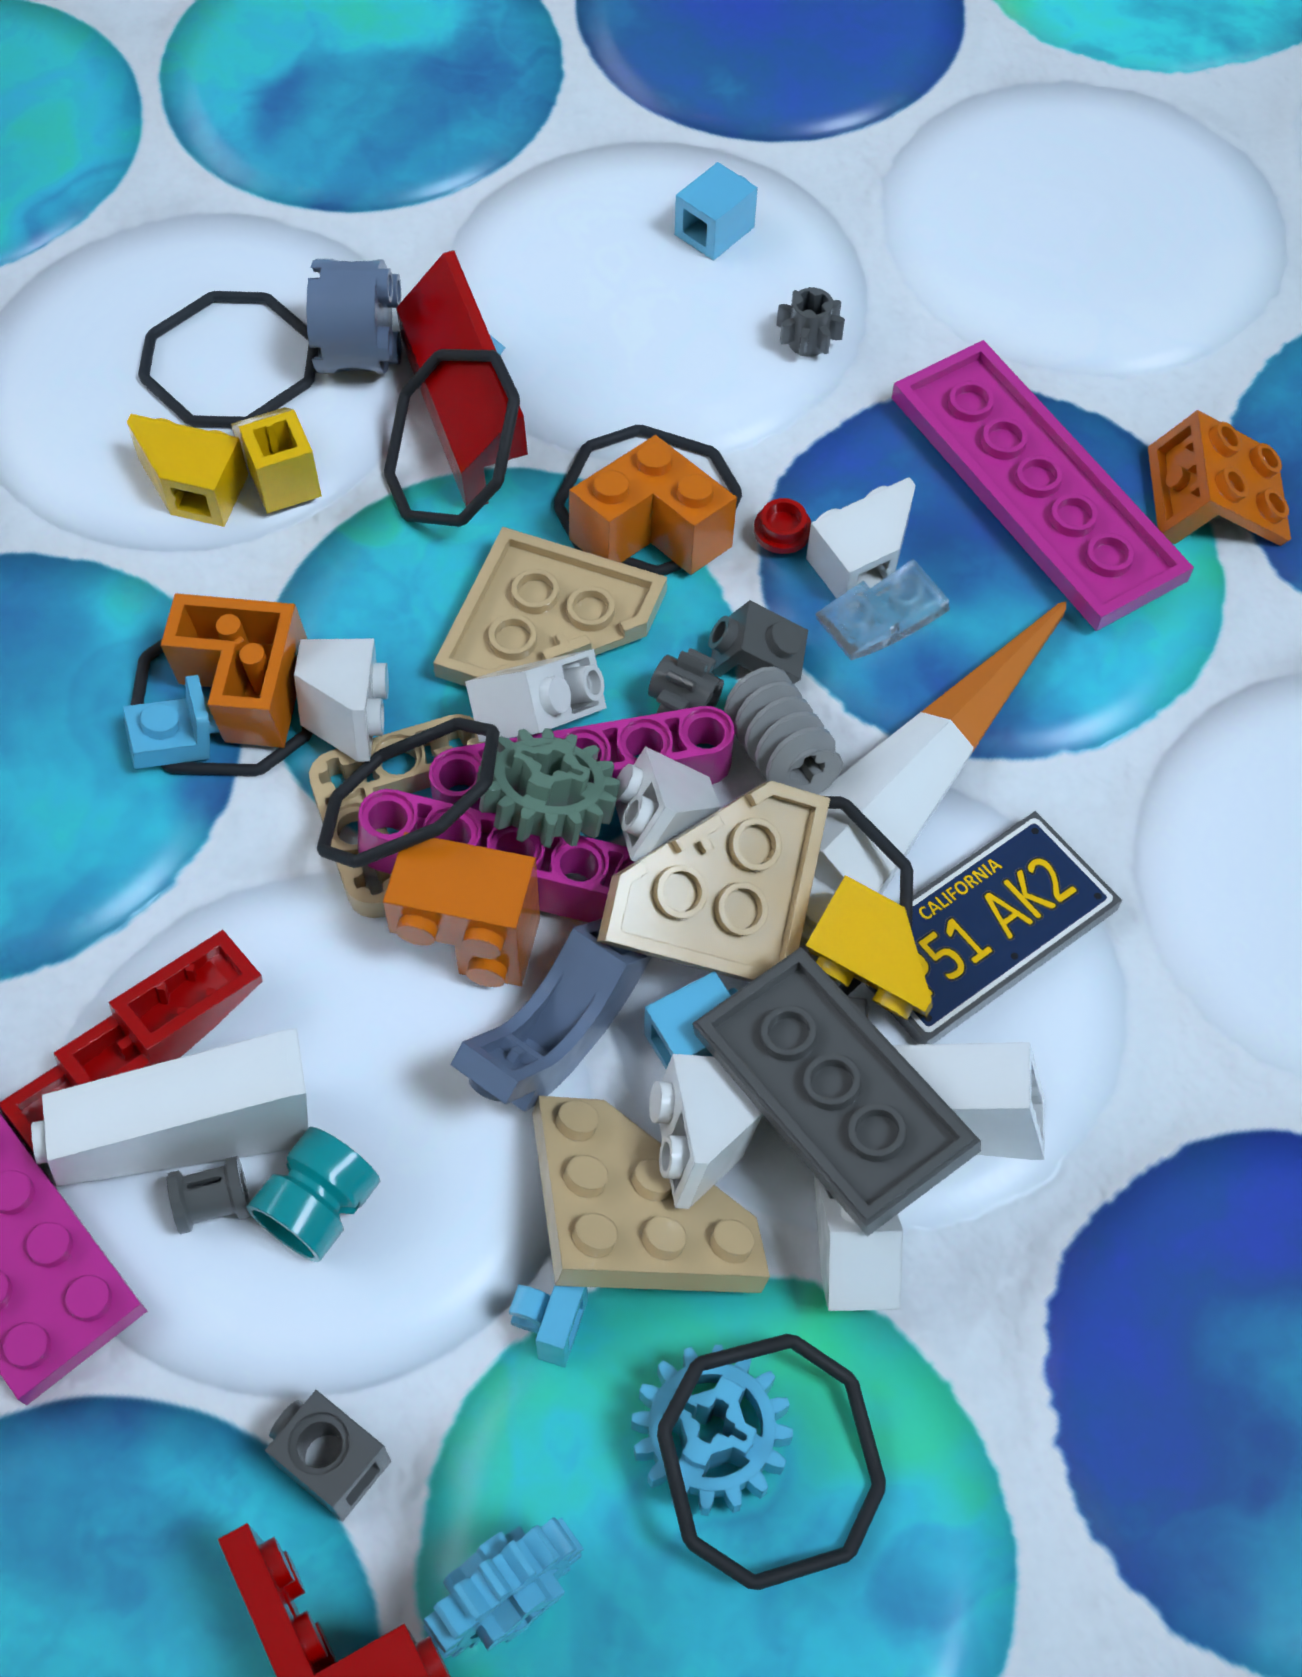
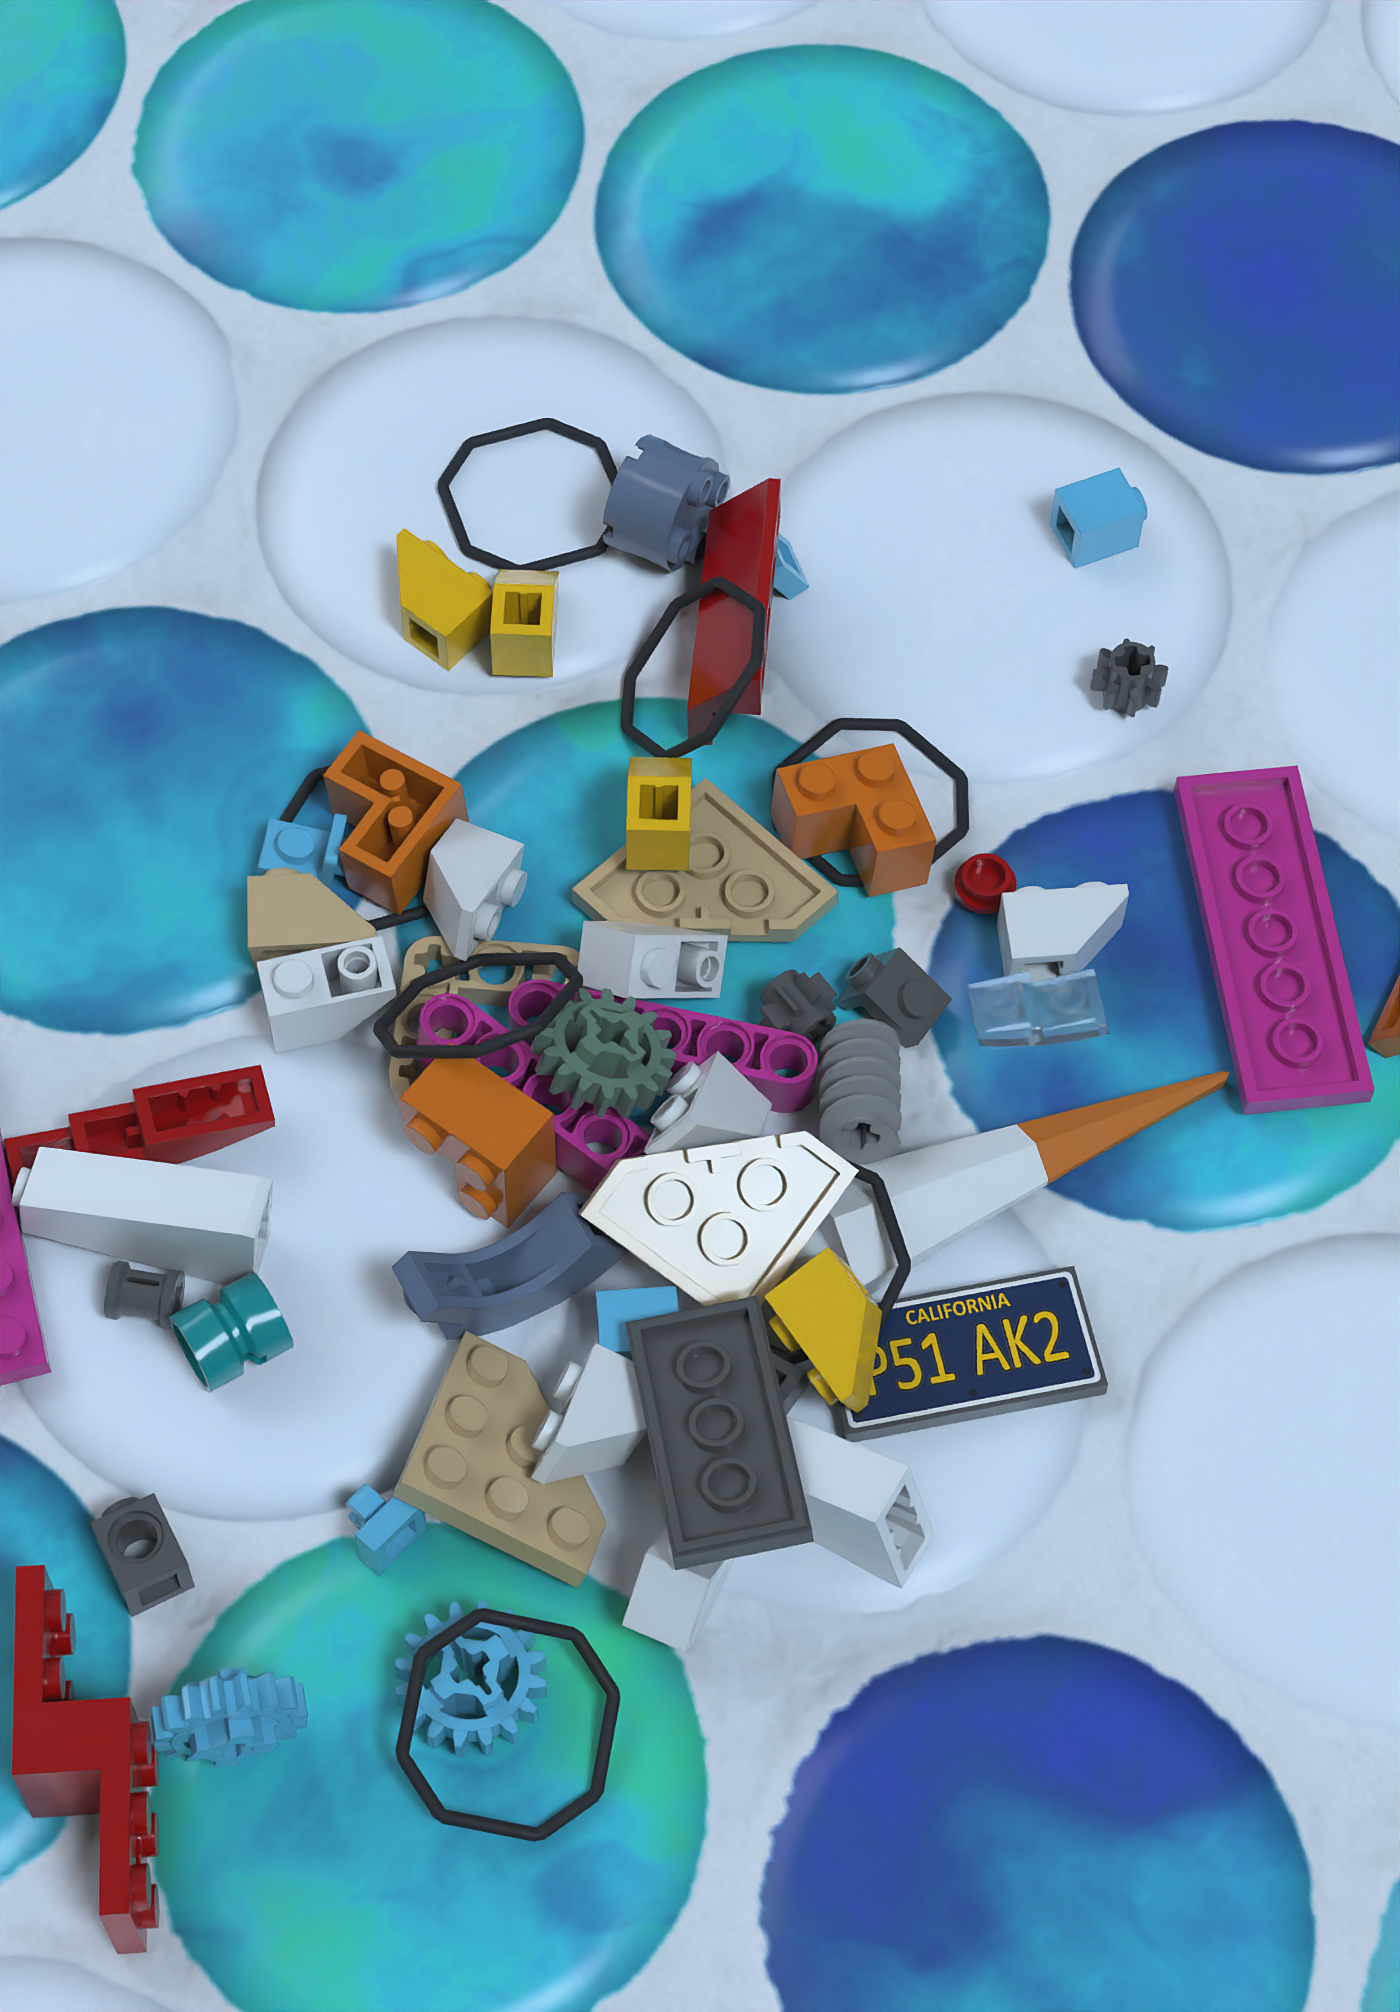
camera: 25 degrees right, 0 degrees up
none -> tan slope [247,868,377,970]
none -> white slope [256,935,397,1054]
none -> yellow slope [626,757,692,871]

